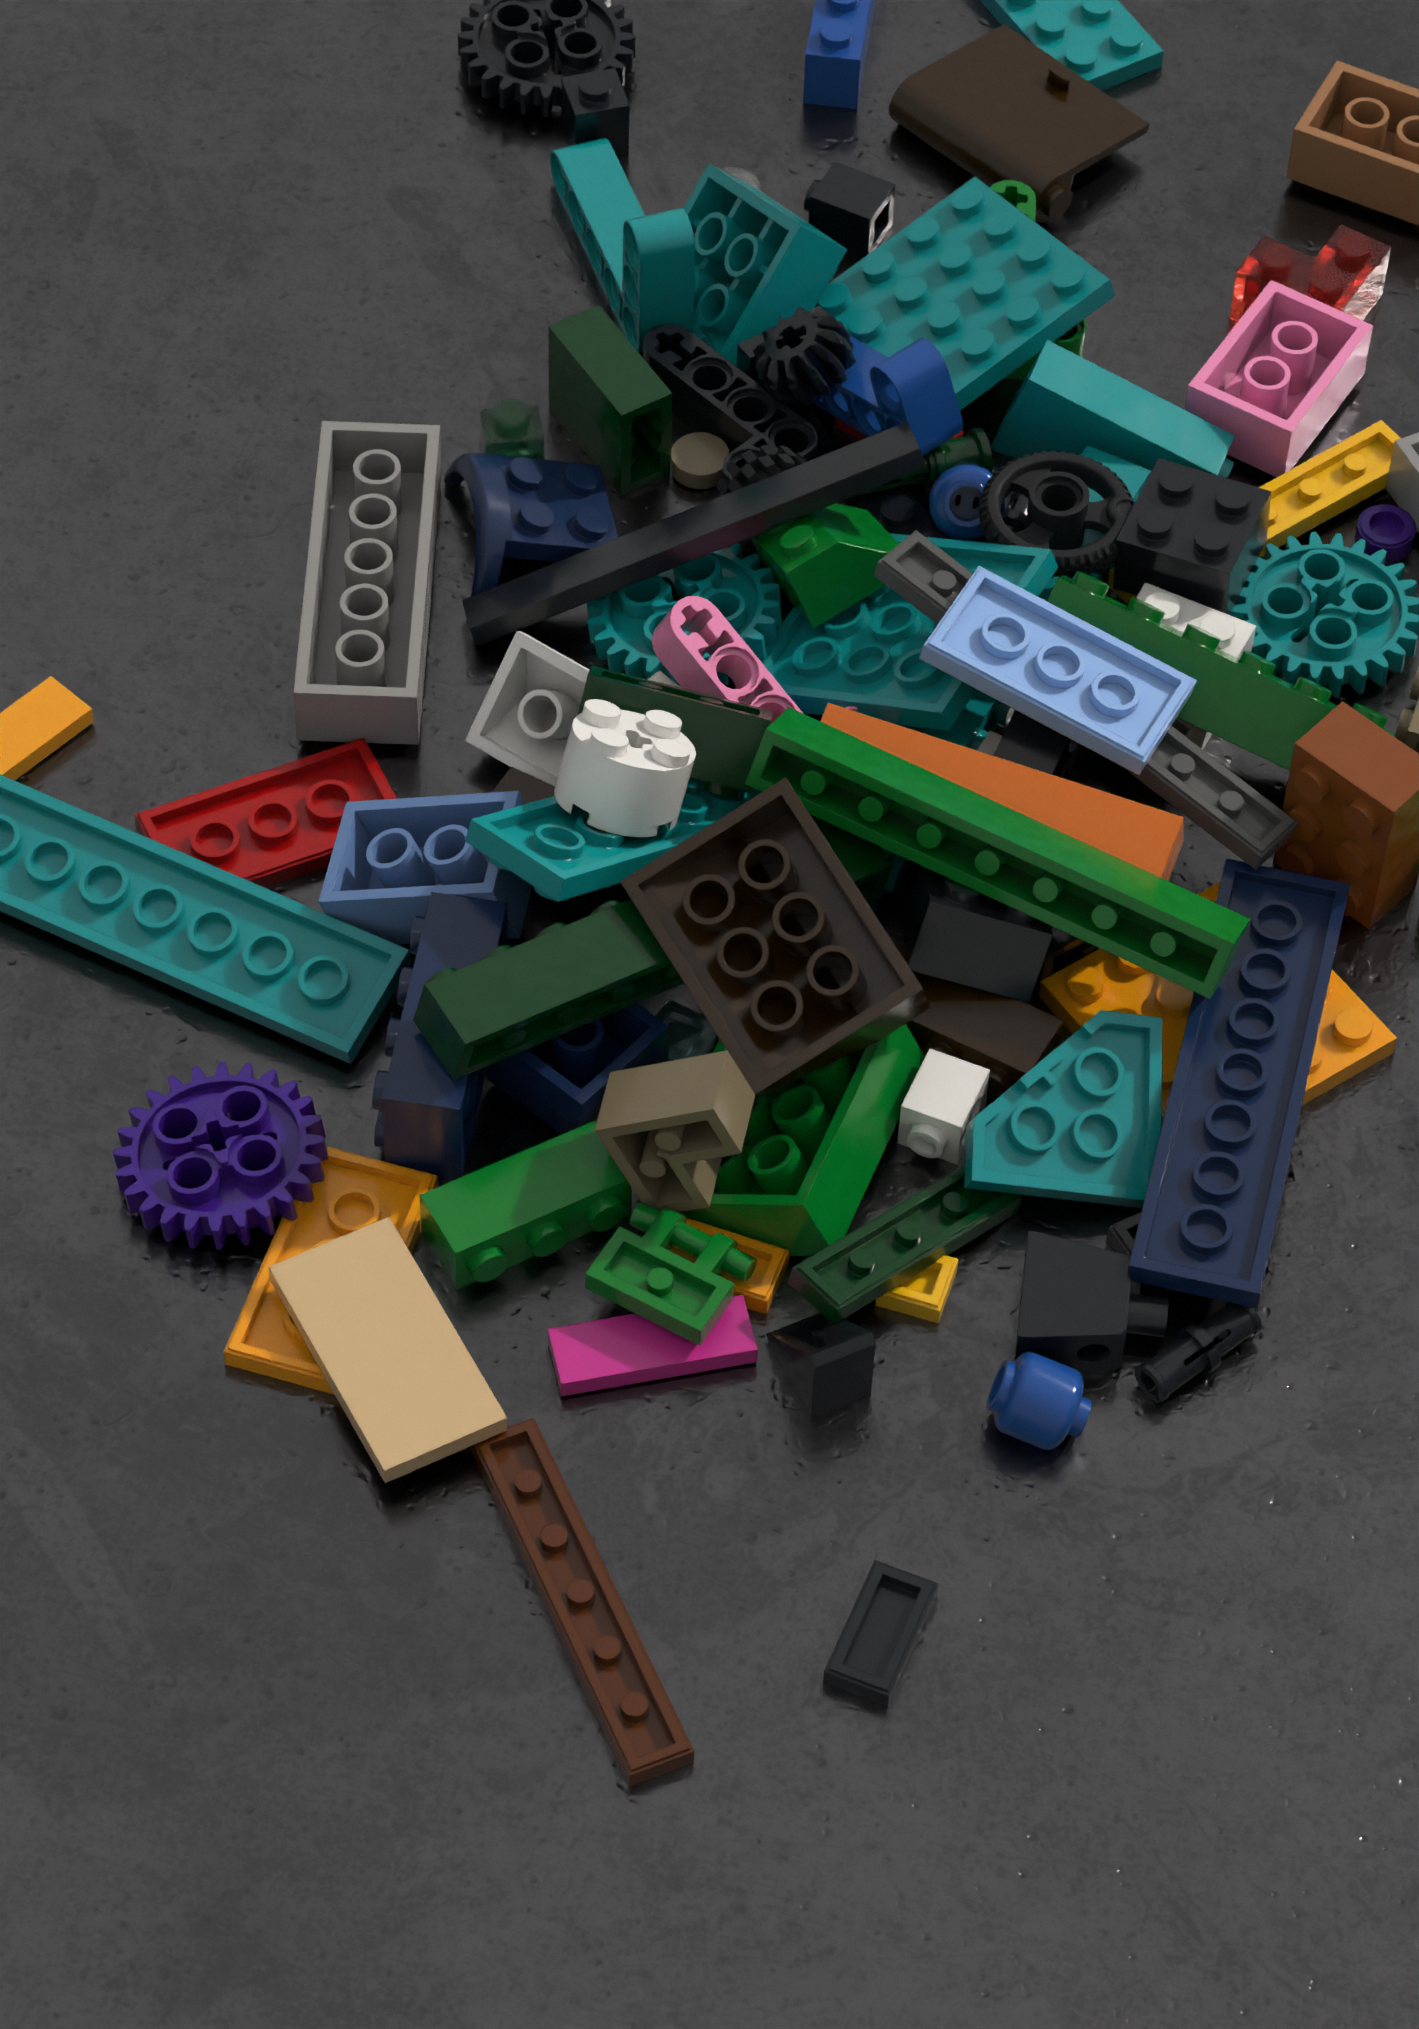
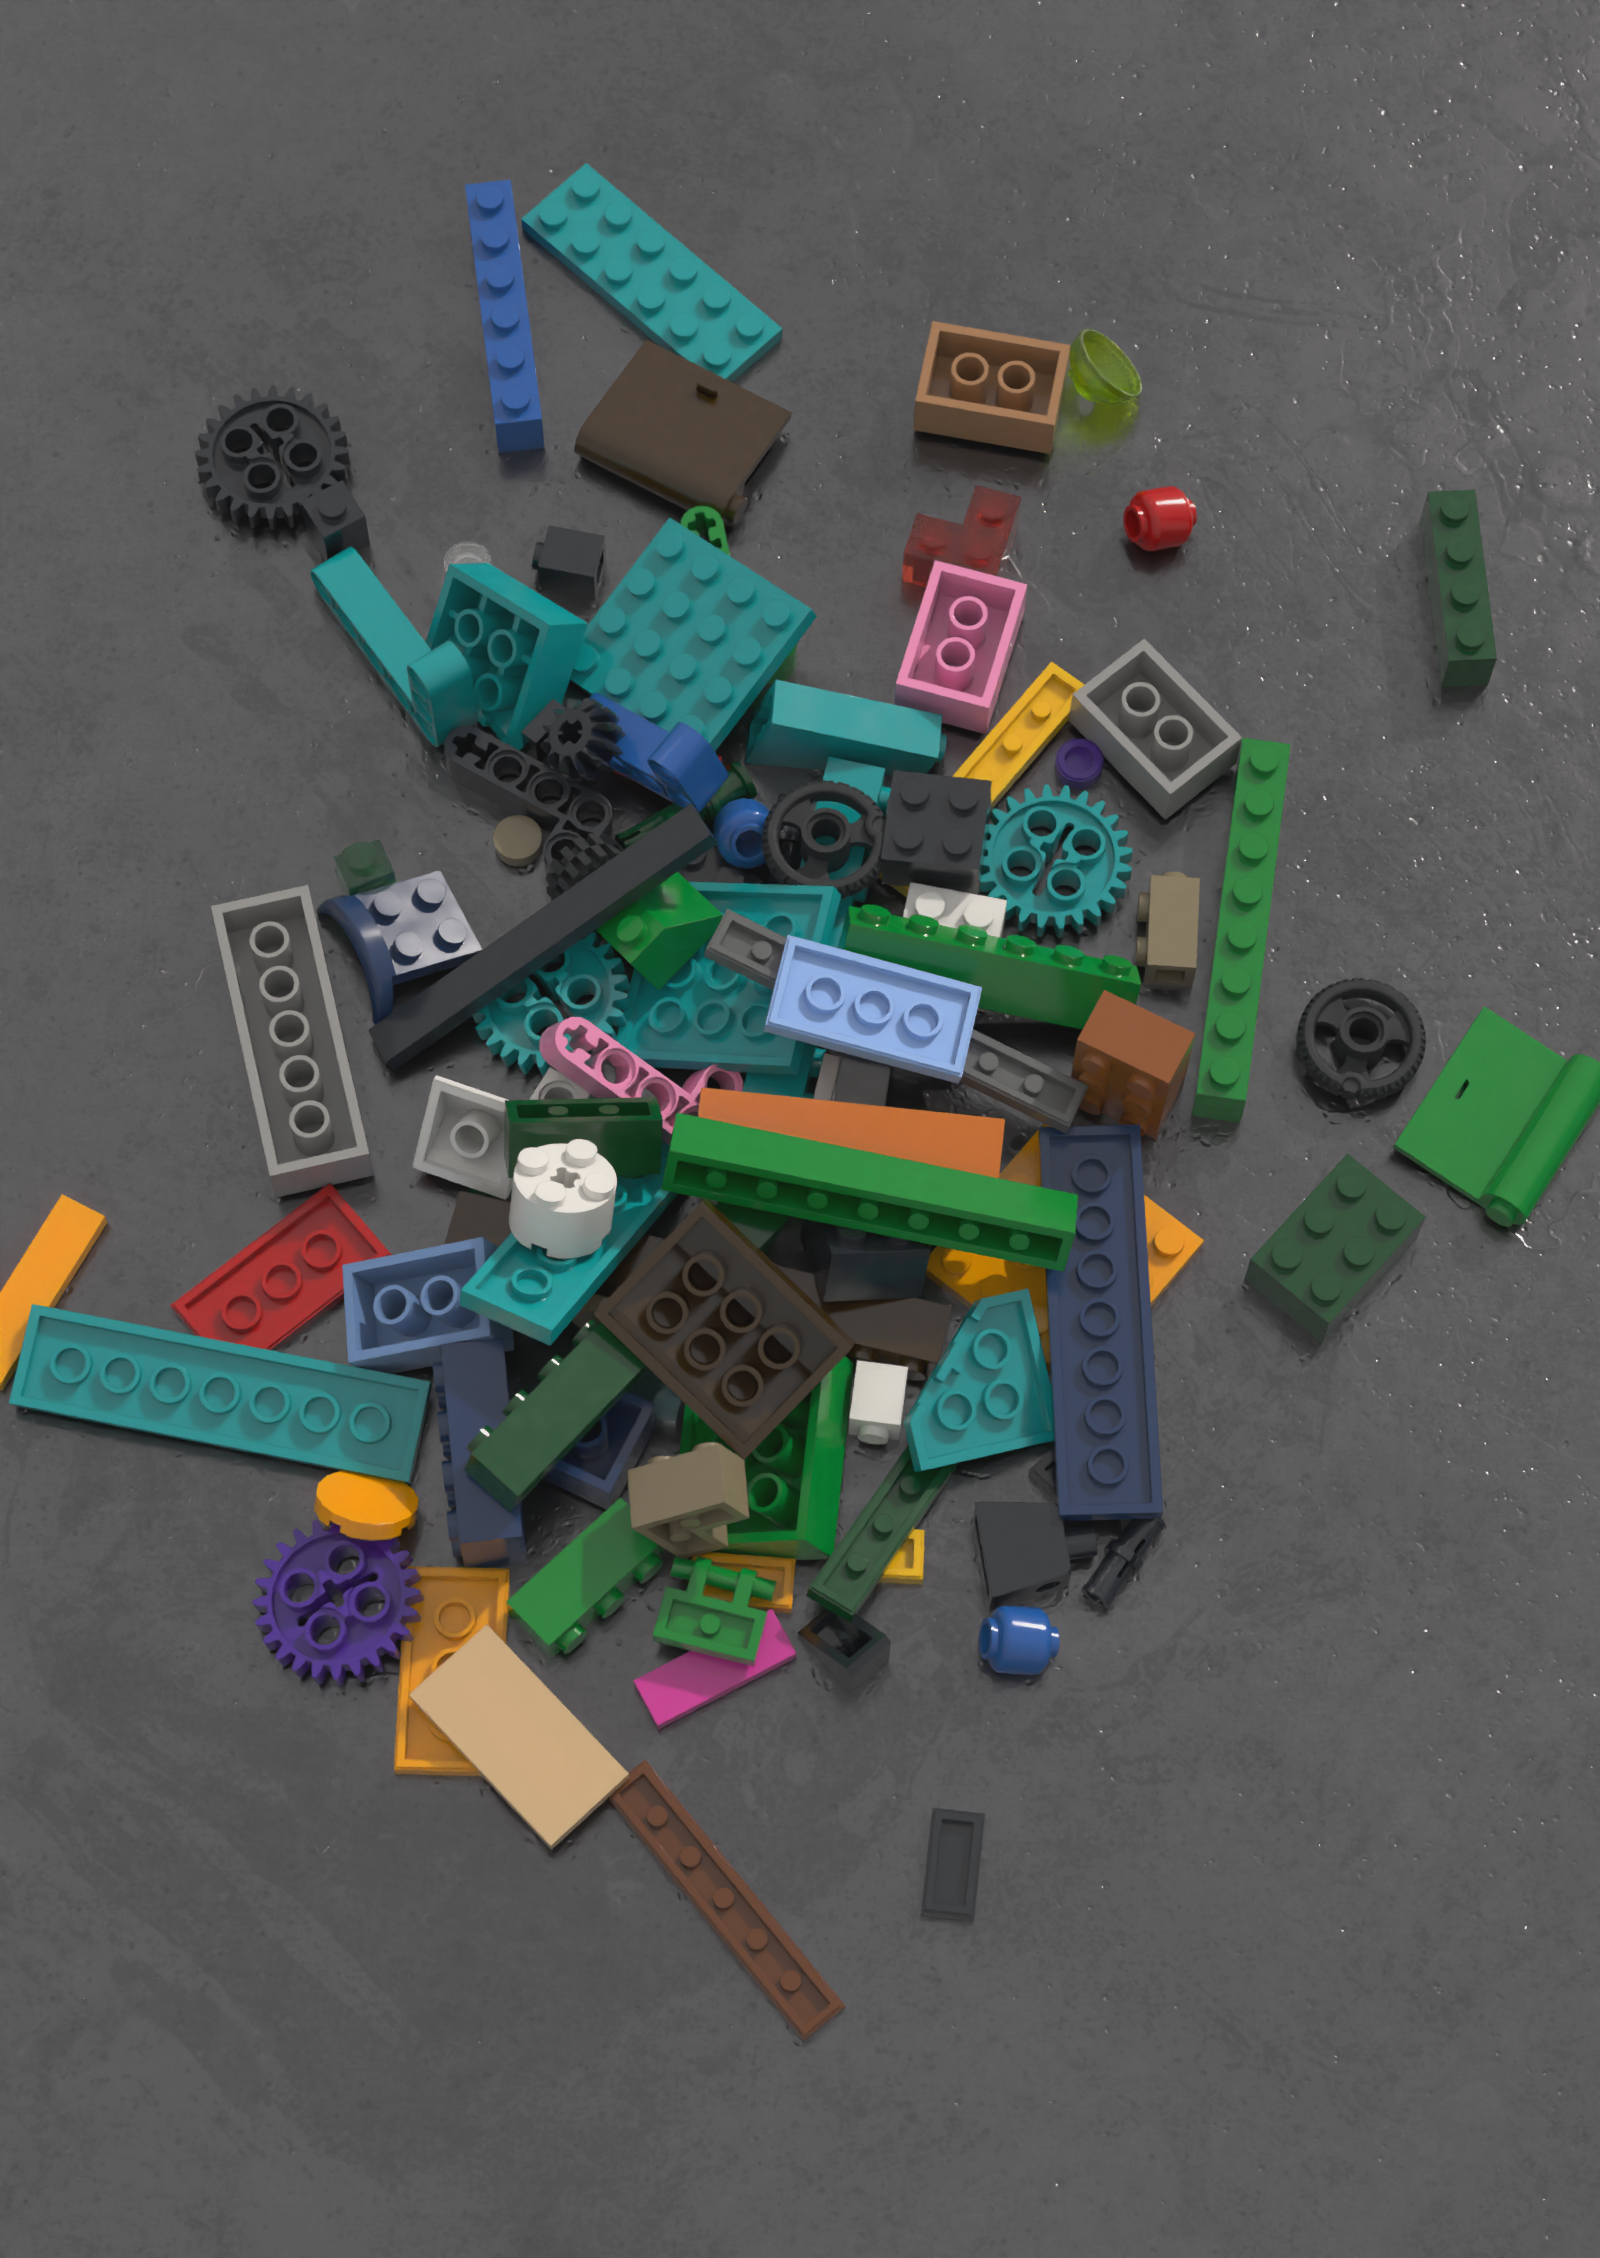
camera: 15 degrees left, 15 degrees up
dark green brick [548,305,672,496] -> none
none -> light orange tile [314,1470,419,1541]

